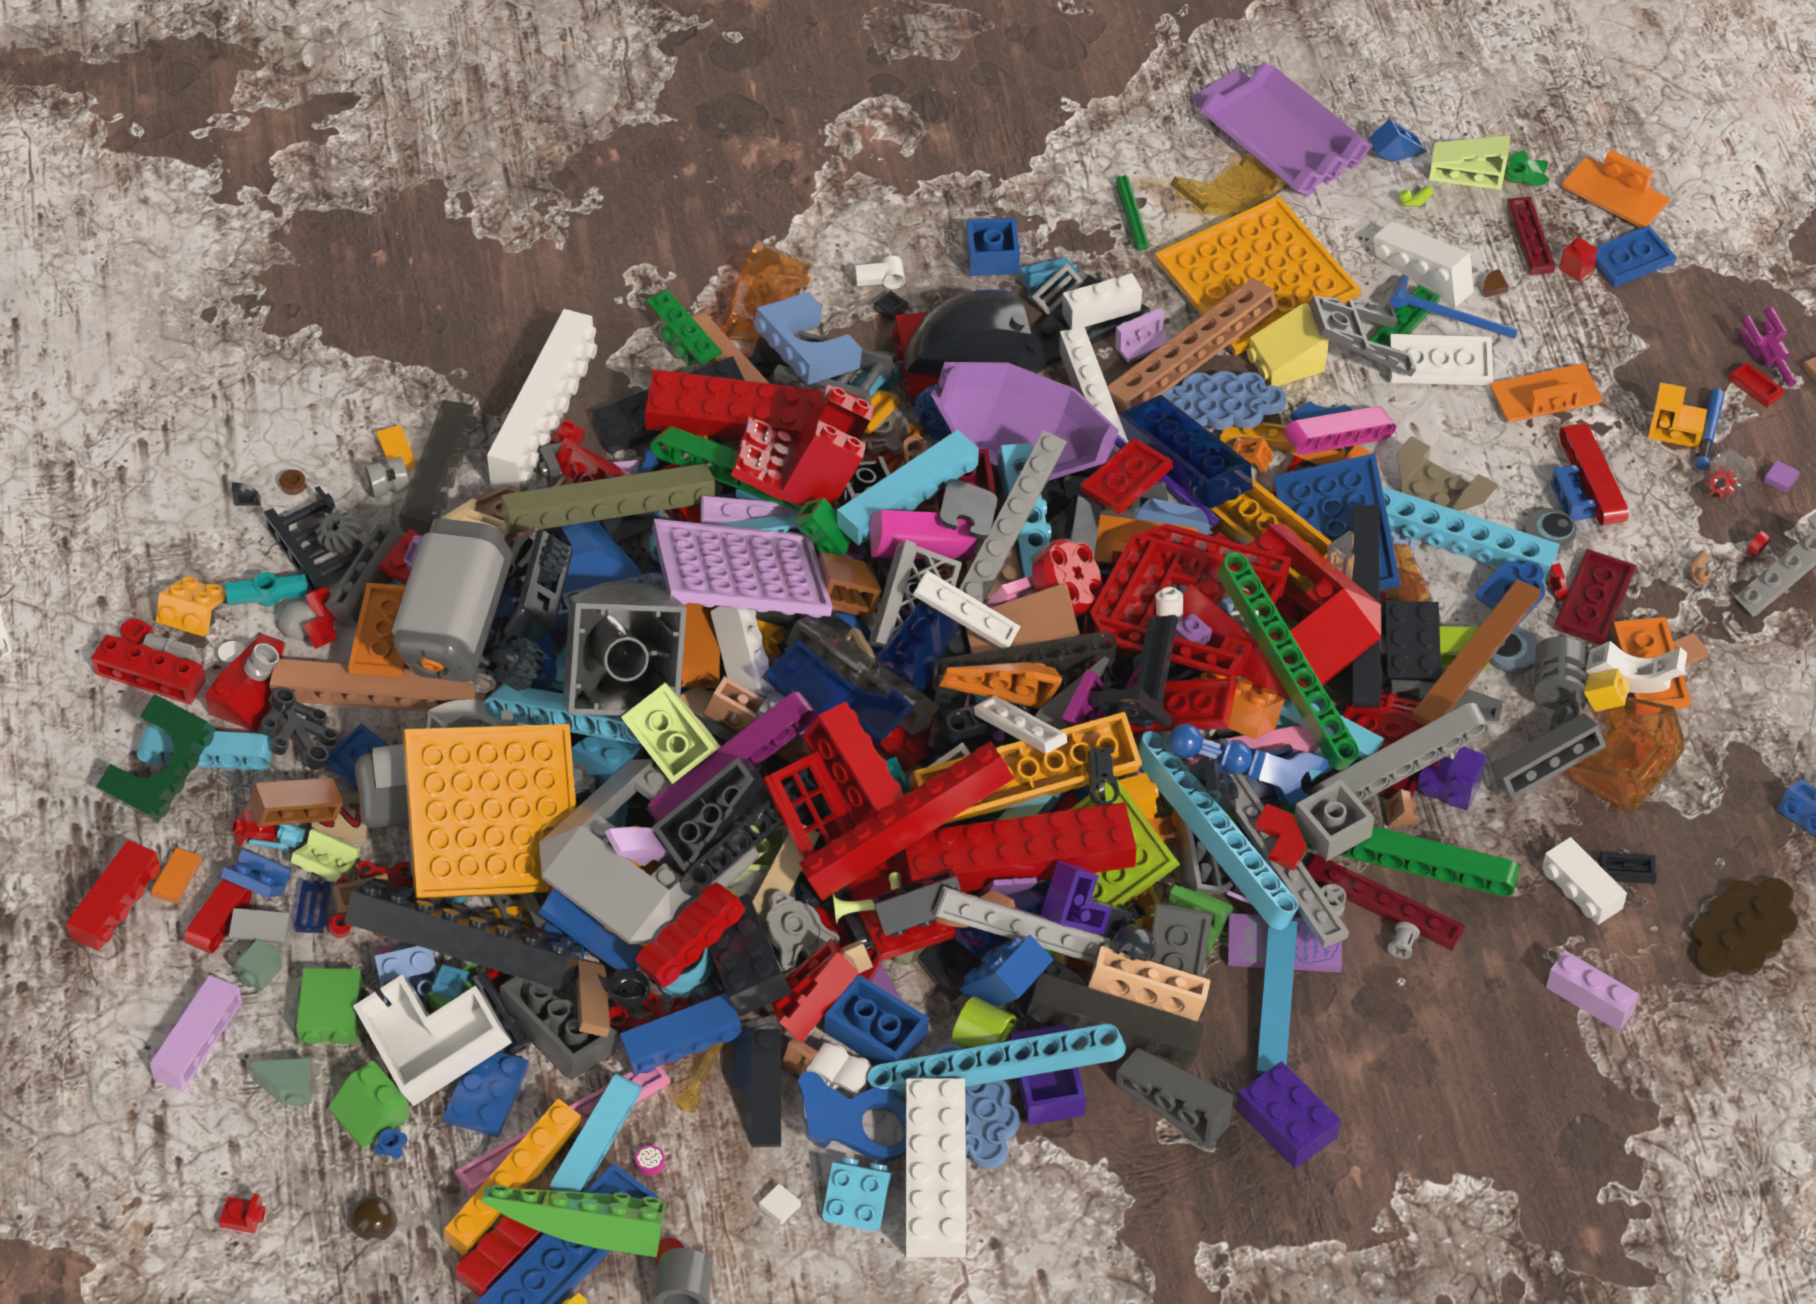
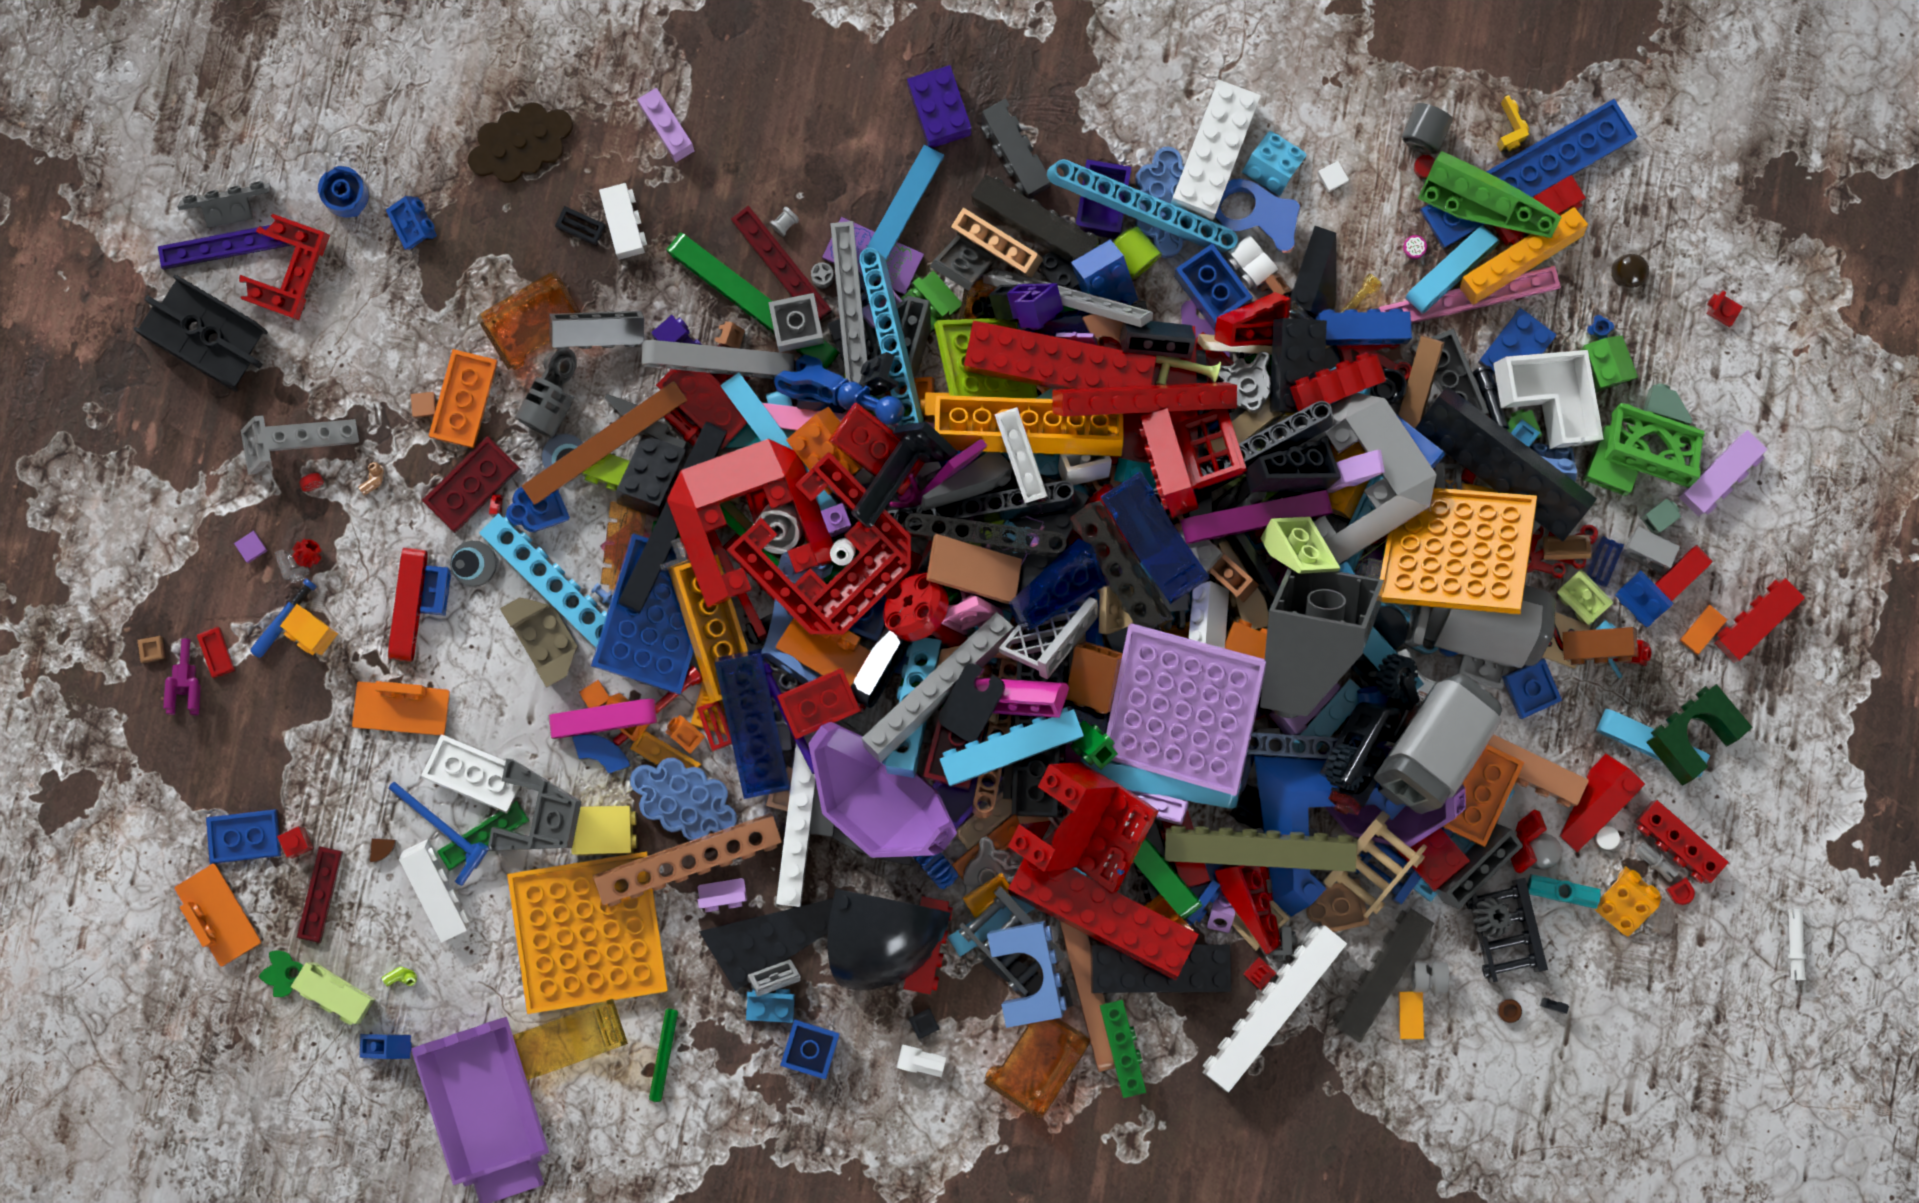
camera: 160 degrees left, 30 degrees up
light grey wheel [244,643,279,681] -> none
black plant [260,687,338,770] -> none
white tile [913,571,1021,651] -> none
orange wedge [939,662,1062,709] -> none
white brick [1062,273,1142,329] -> none
black piece [1087,747,1120,806] -> none
black hair [1110,923,1156,962] -> none
green beam [1217,552,1359,770] -> none
red tile [1255,804,1307,871] -> none
yellow brick [1584,668,1630,712] -> none
white arch [1586,641,1687,693] -> none
none -> bright green fence [1604,403,1705,488]

